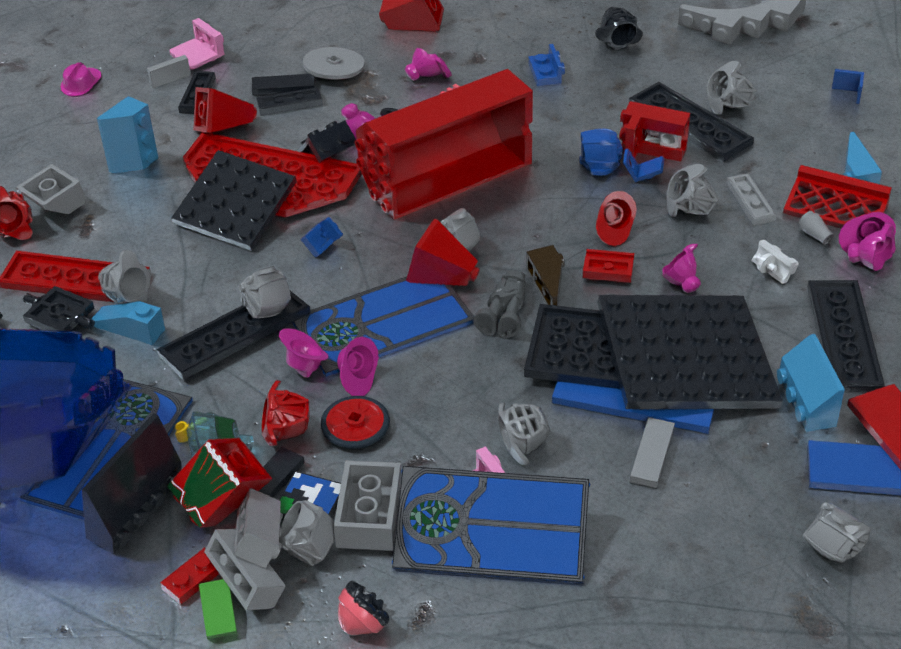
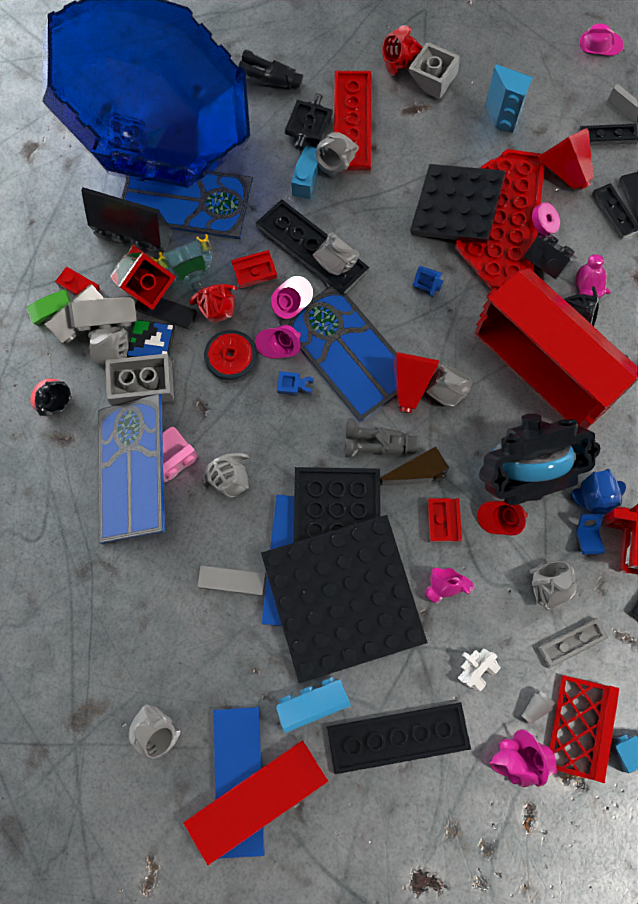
camera: 80 degrees right, 30 degrees up
none -> red plate [231,250,278,288]
none -> blue plate [277,371,314,395]
none -> black piece [479,413,601,505]
none -> piece [532,202,560,235]

